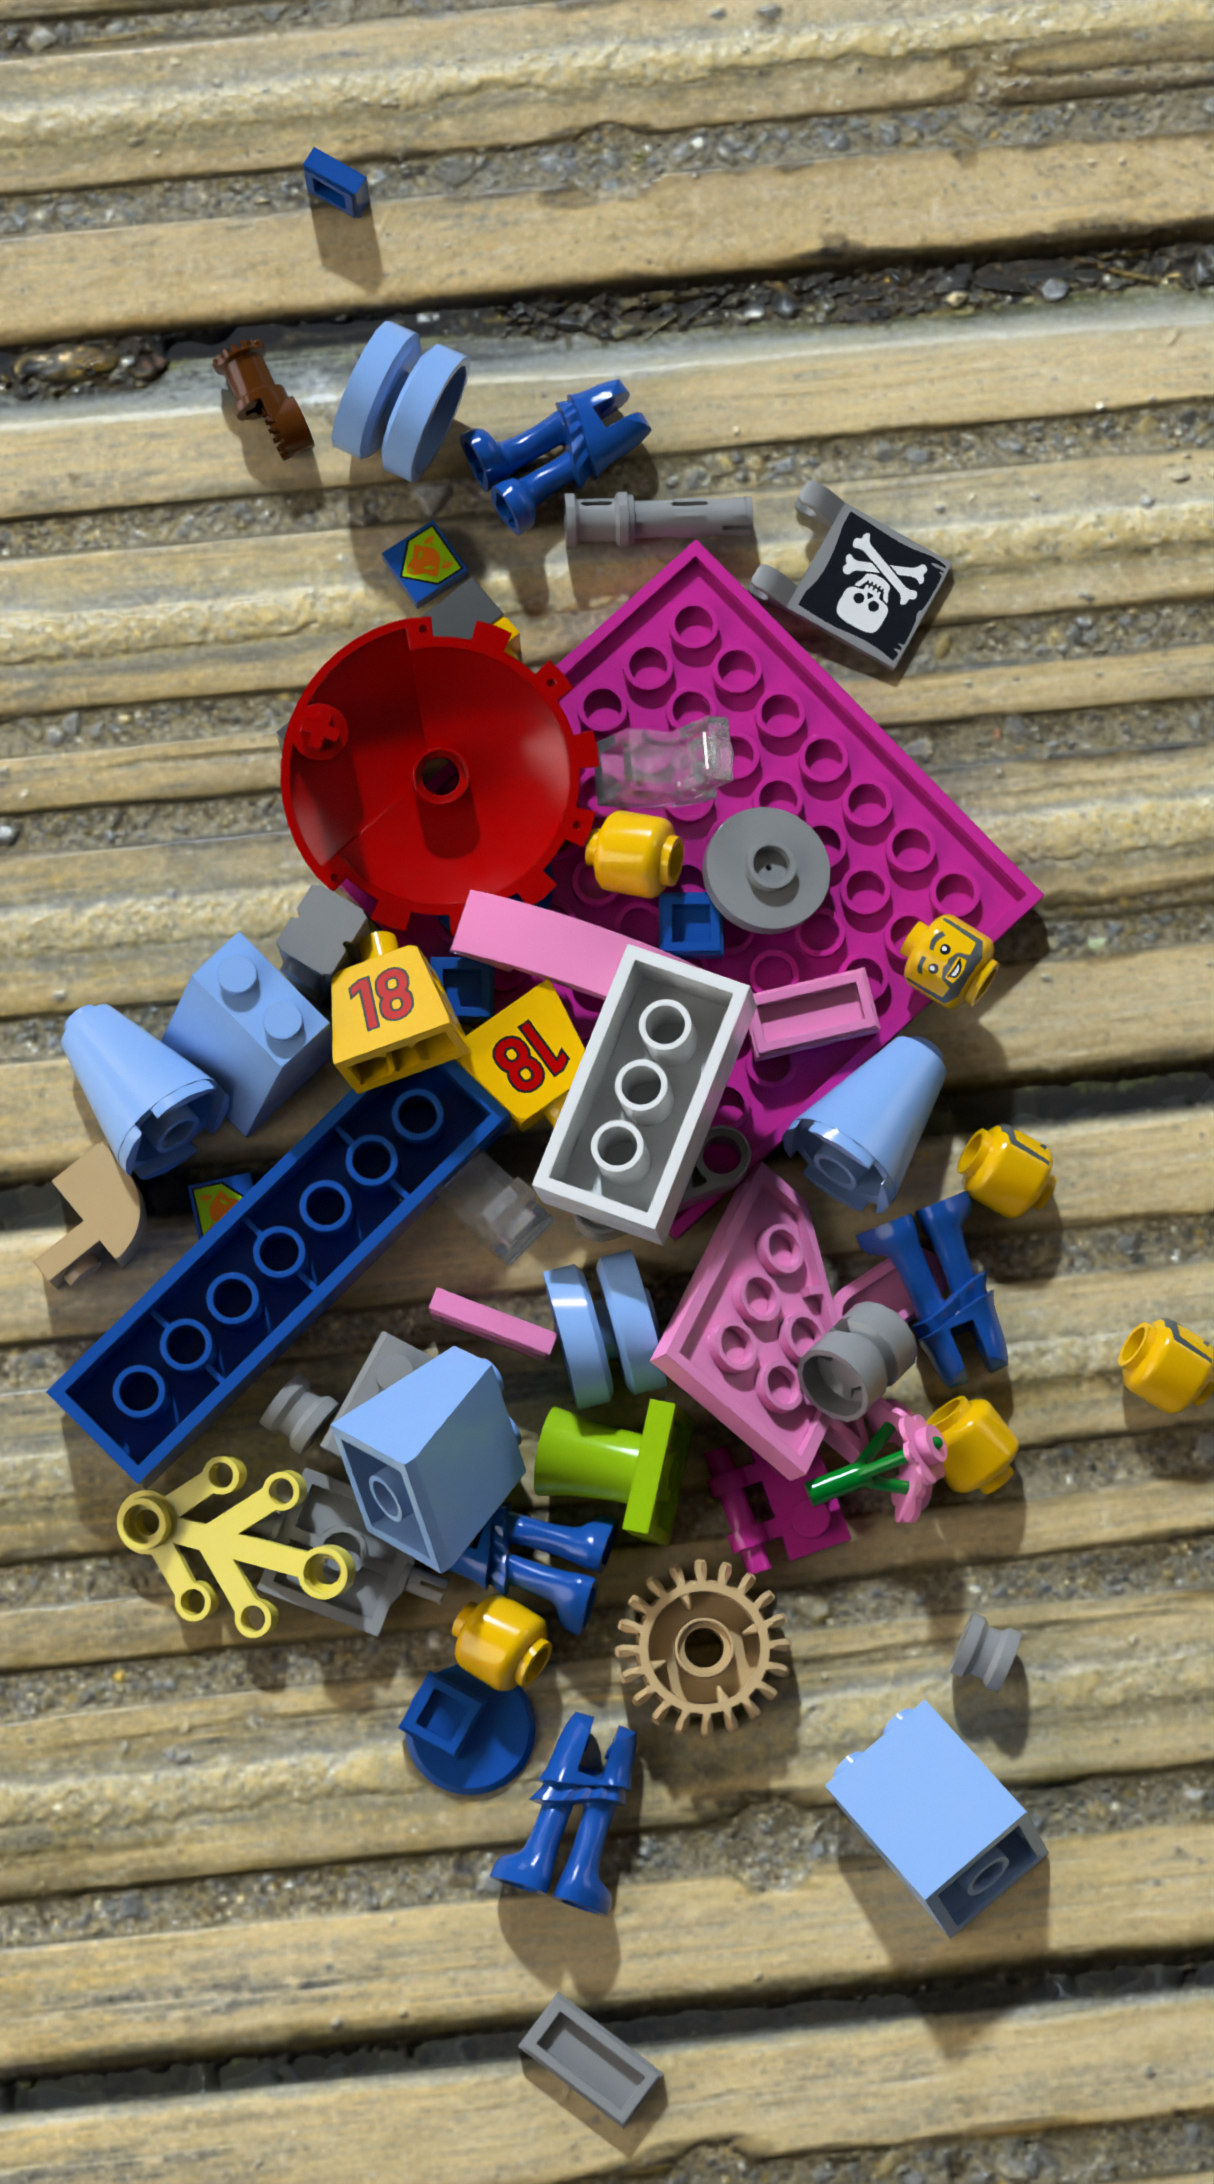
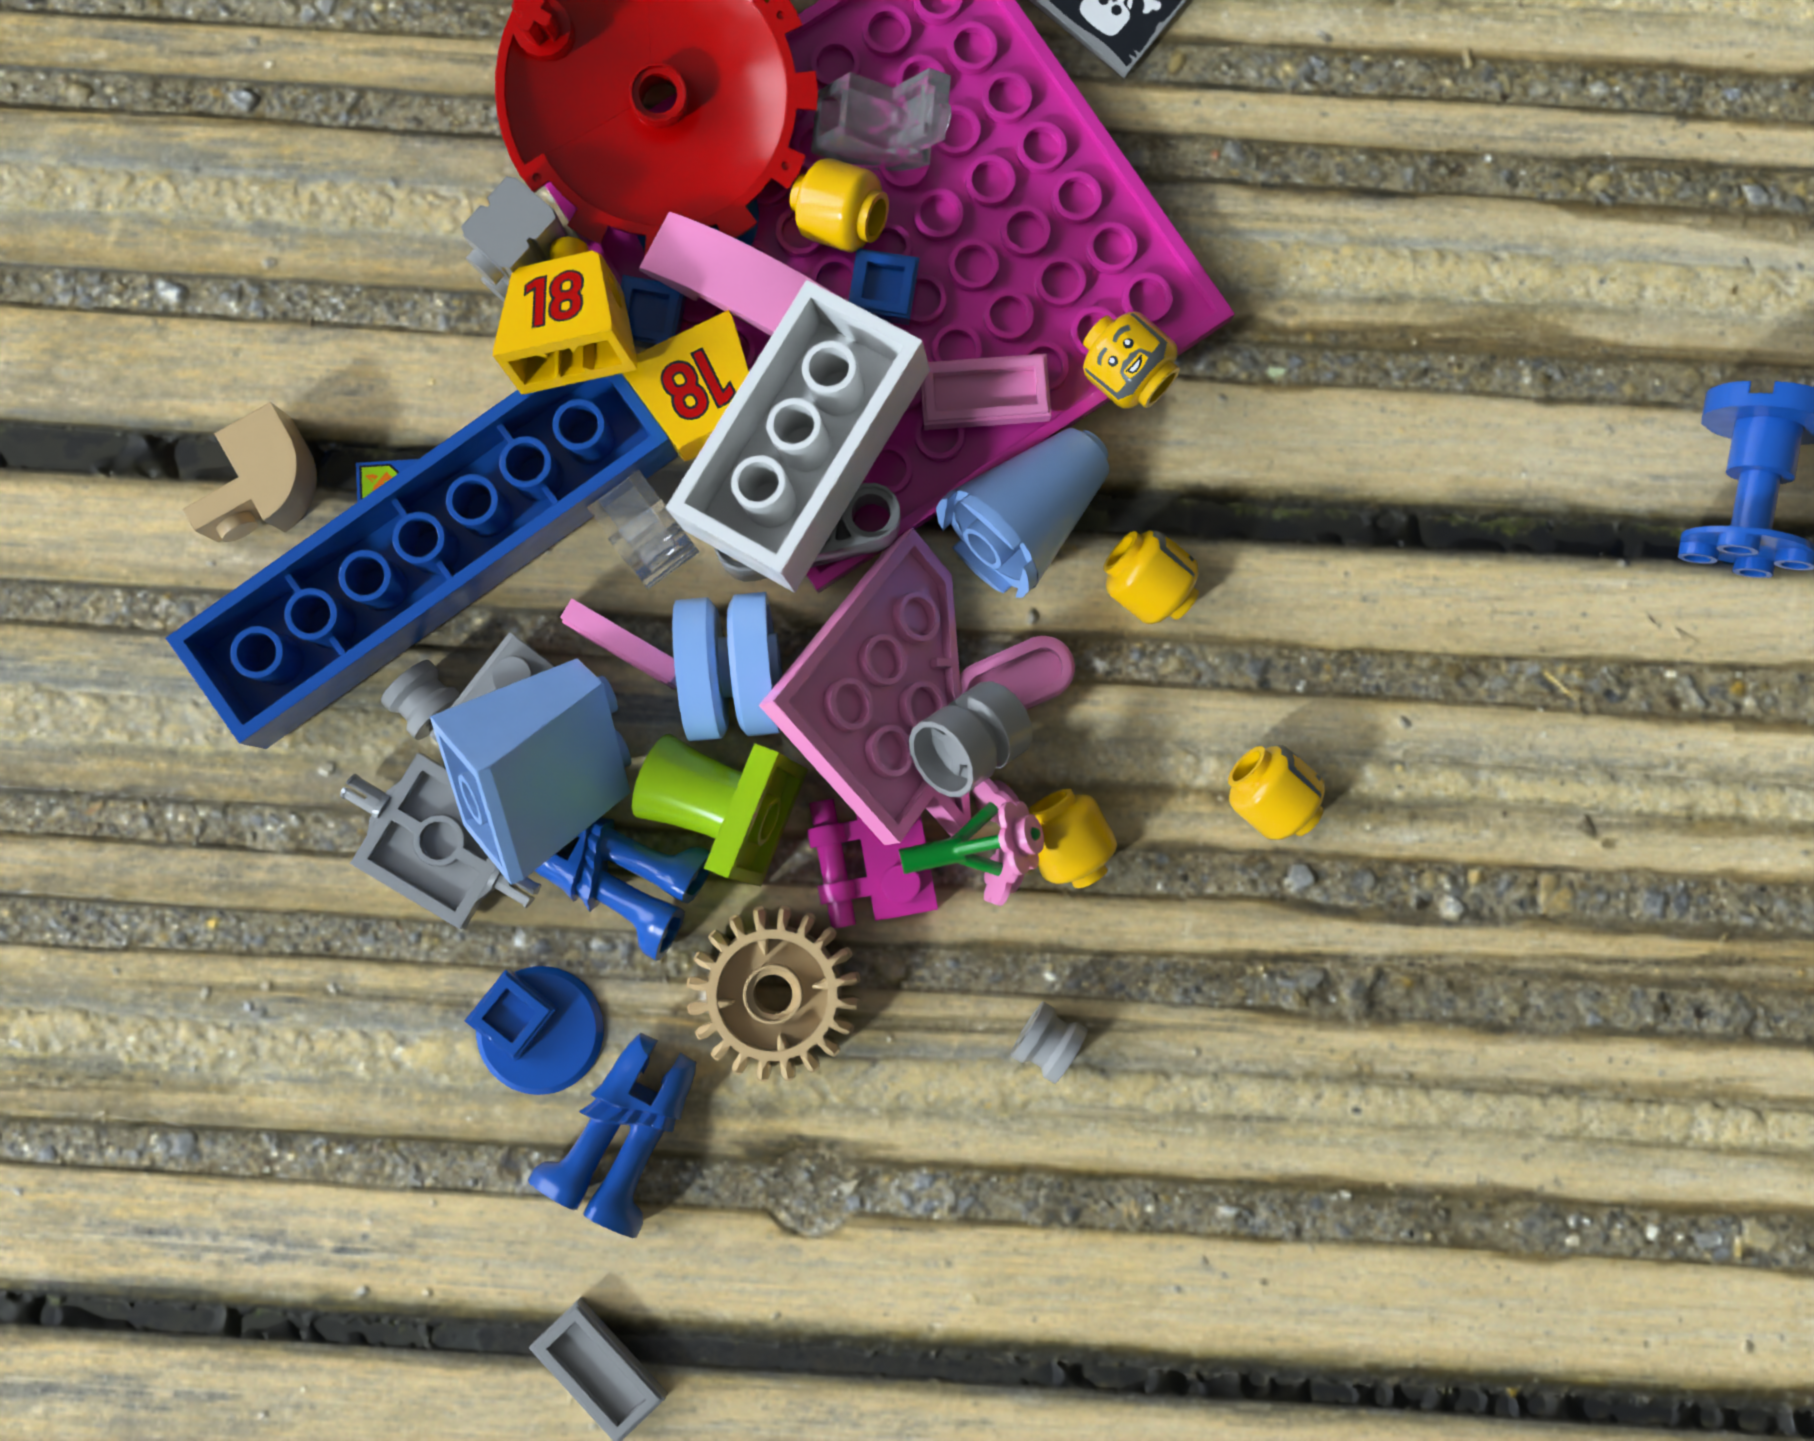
camera: 10 degrees right, 5 degrees up
light blue cone [61,1004,229,1179] -> none
light yellow plant [117,1454,356,1638] -> none
light blue slope [161,931,332,1138] -> none
yellow head [452,1594,552,1691] -> none
light grey piece [702,807,830,934] -> none
light blue slope [825,1700,1049,1939] -> none
blue piece [855,1191,1009,1389] -> none

